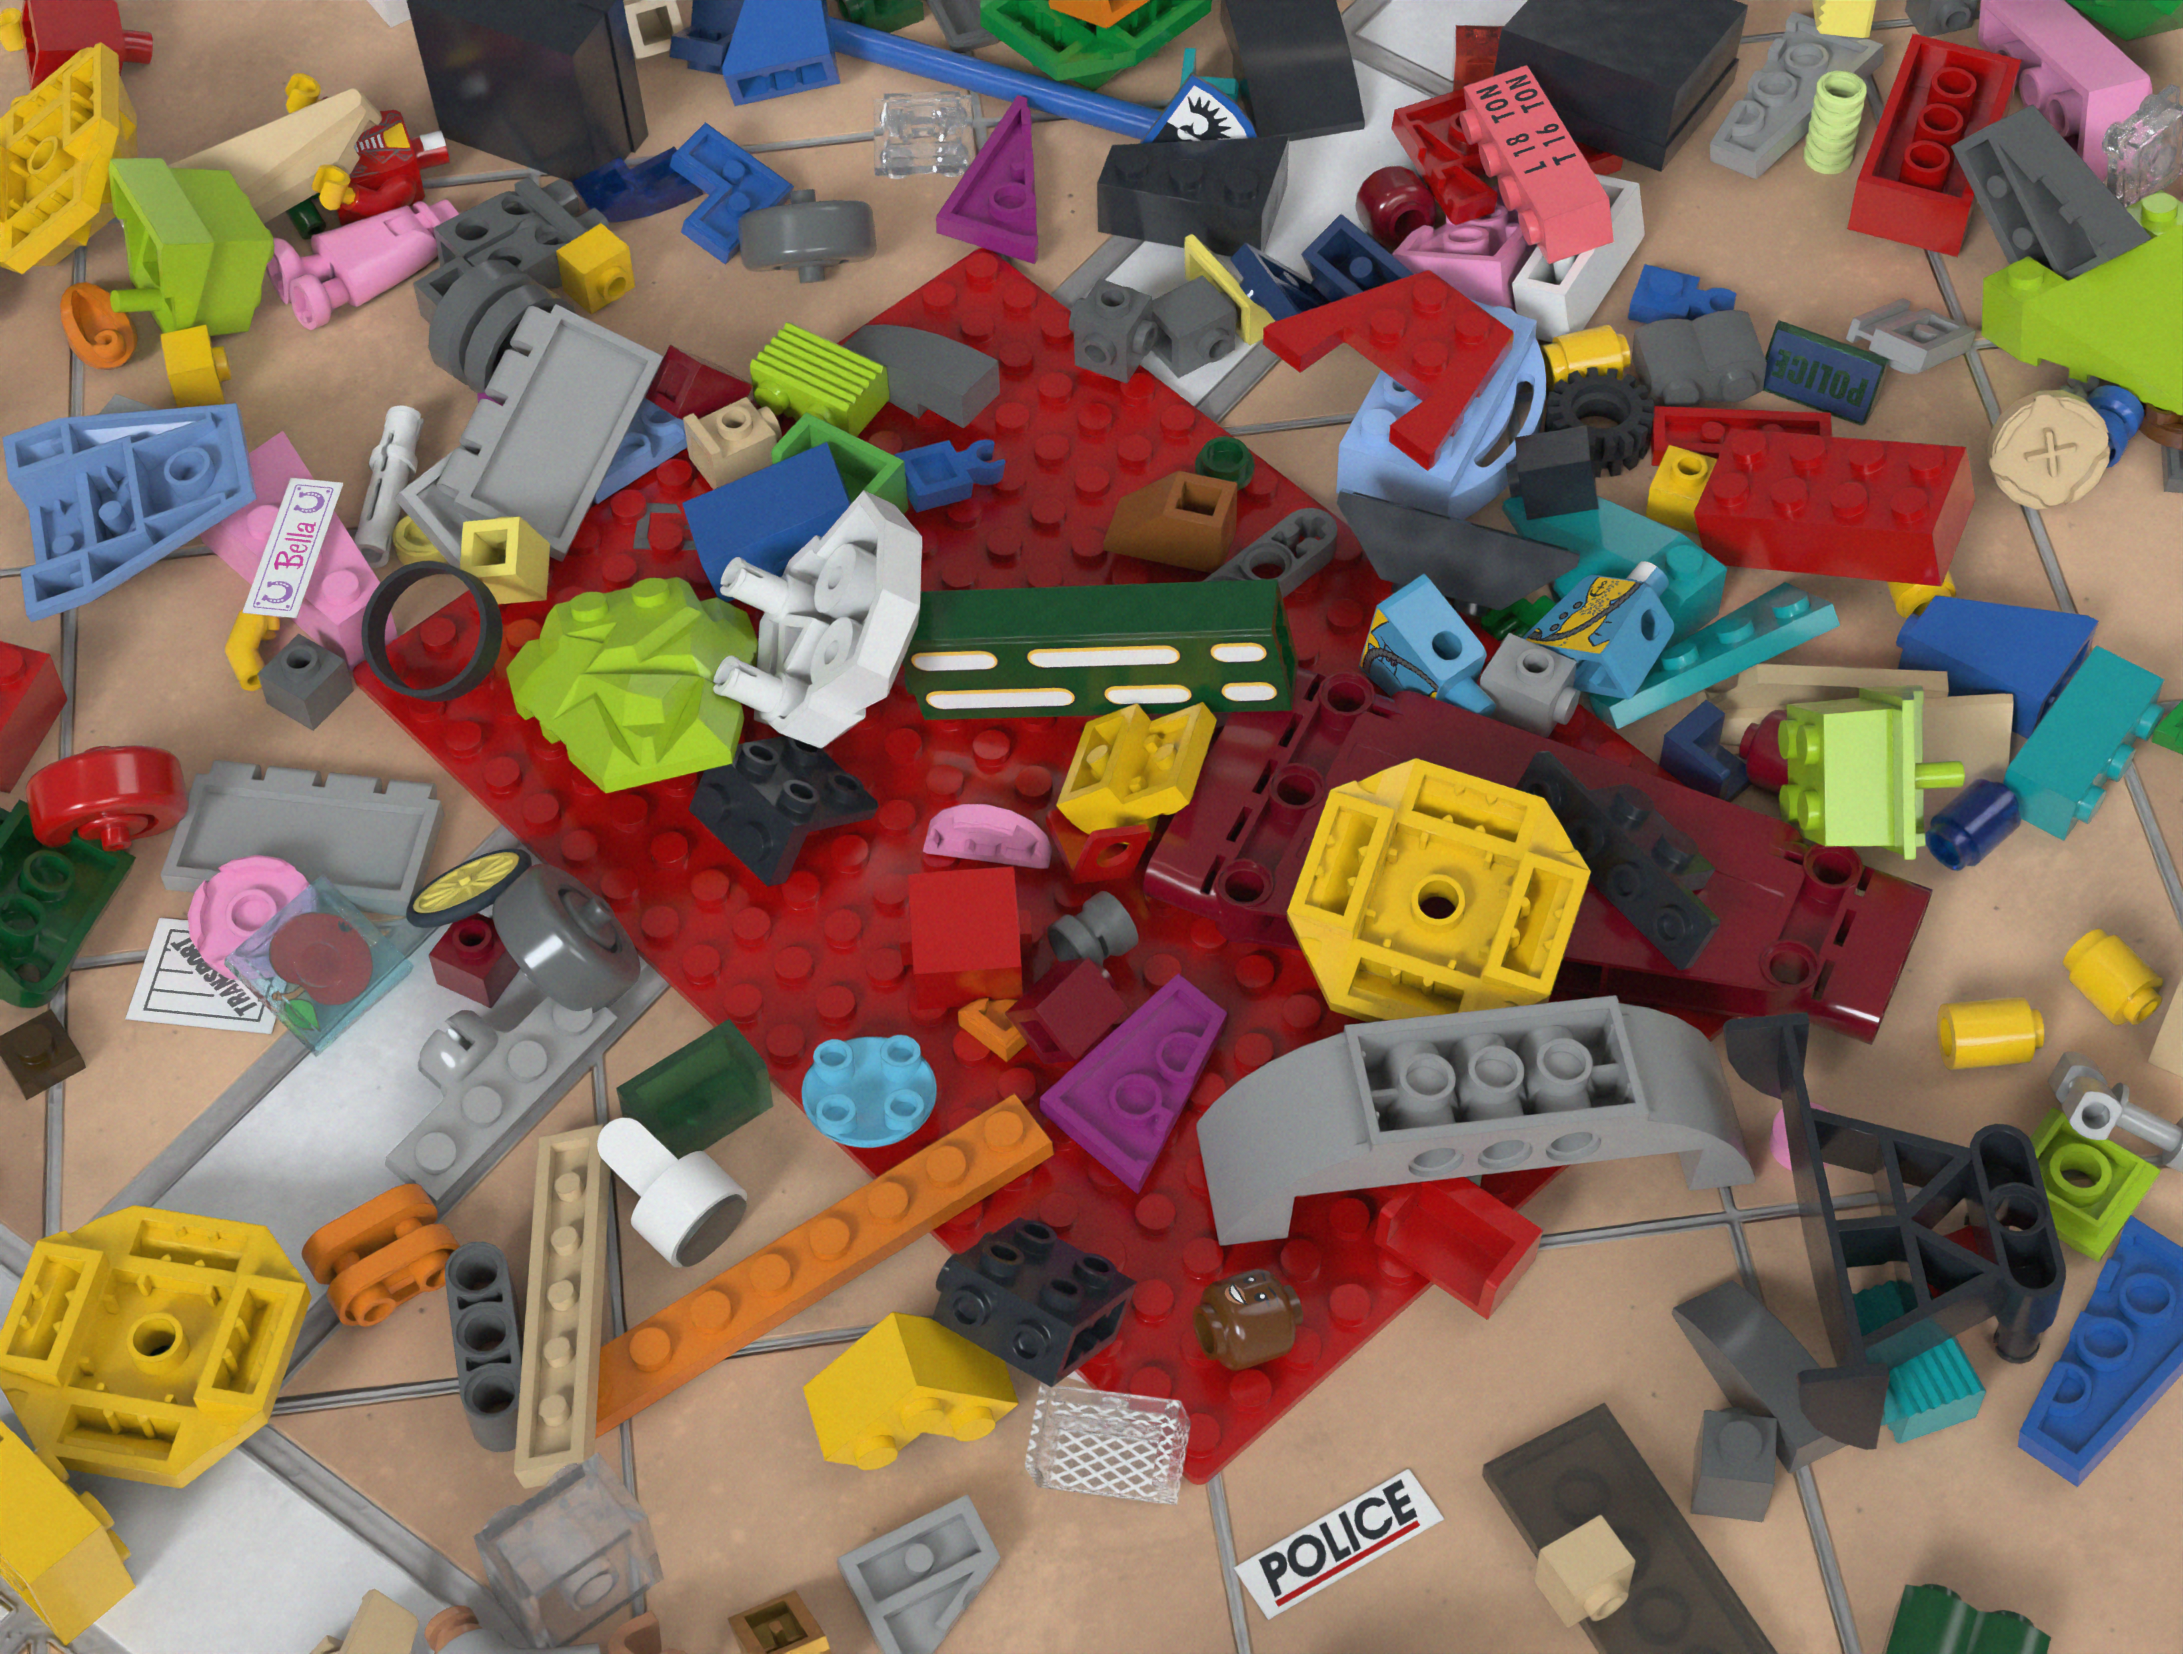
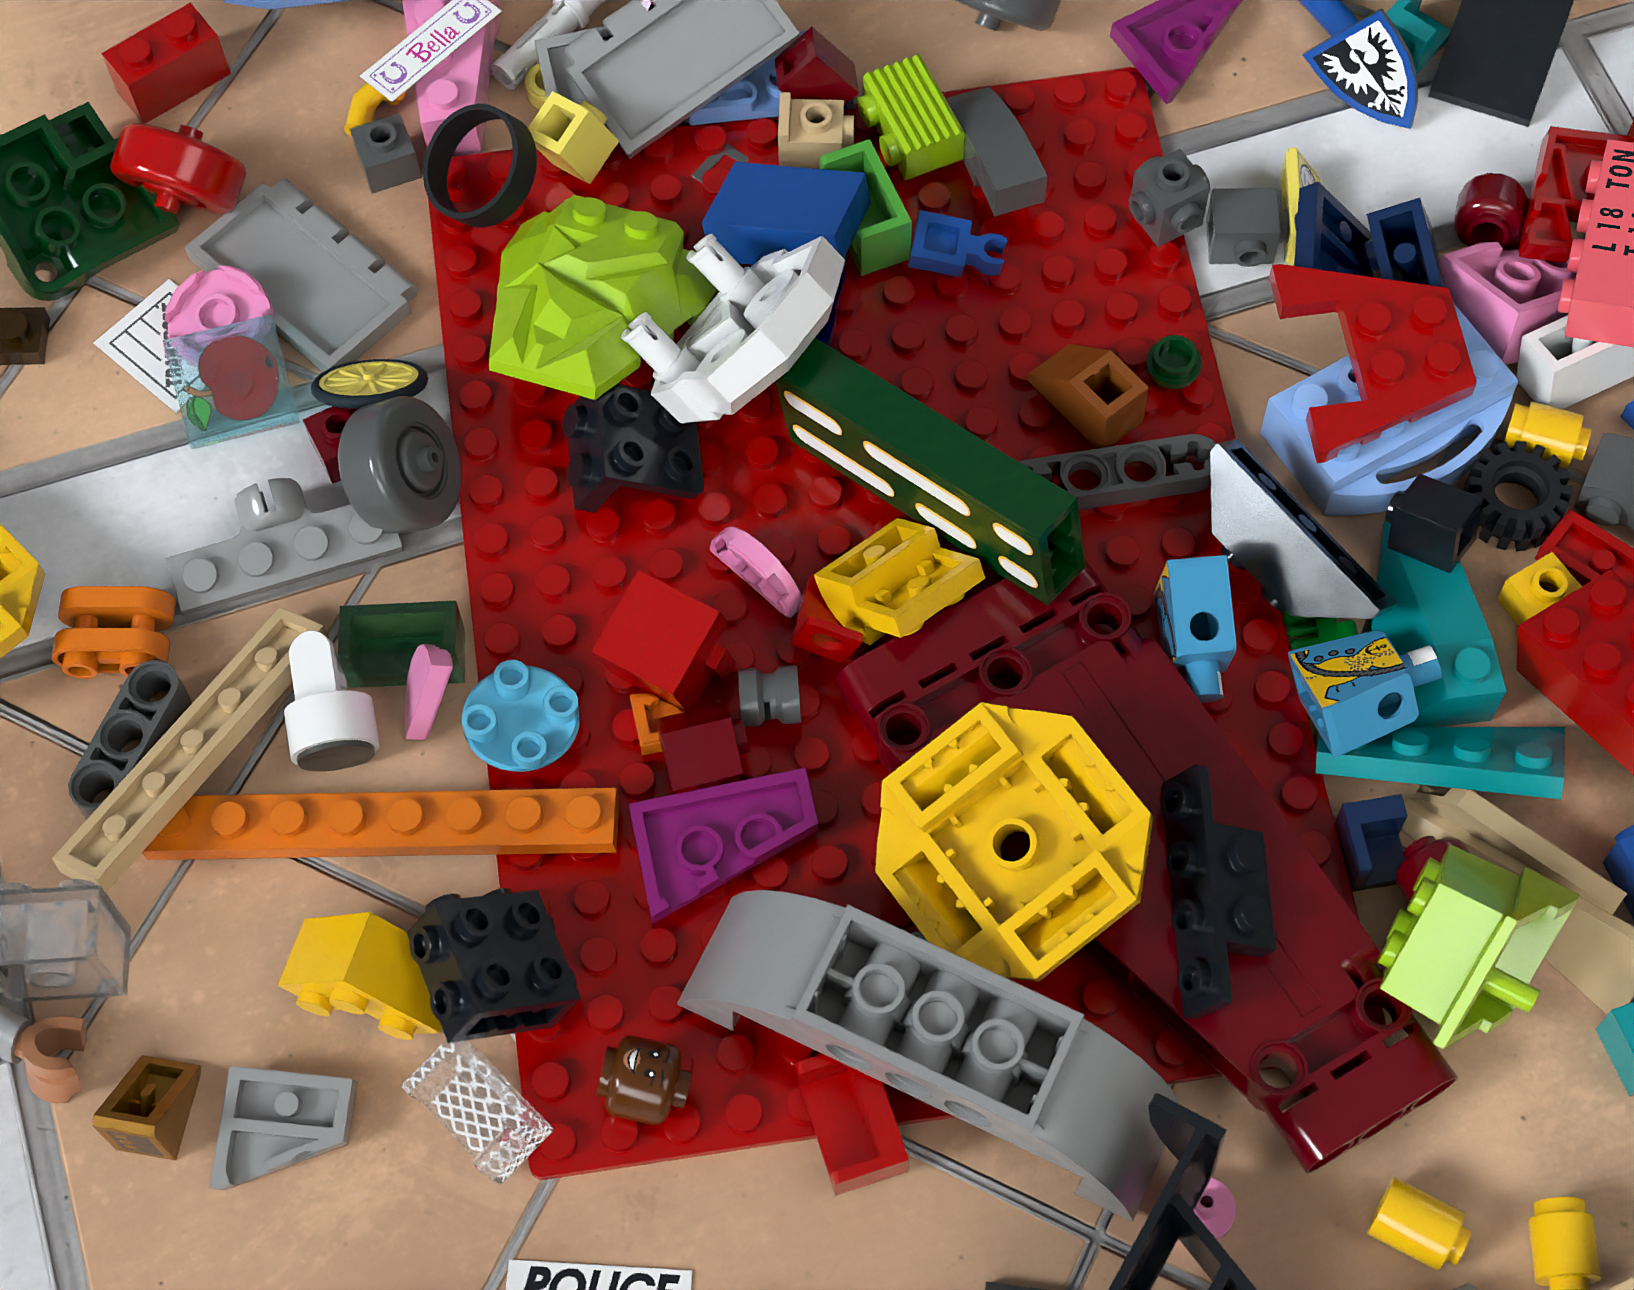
camera: 35 degrees right, 10 degrees up
black wedge [1097,136,1289,257] -> none
light grey brick [1480,633,1580,738] -> none
clear blue brick [1925,779,2021,871] -> none
none -> bright pink tile [404,644,453,740]

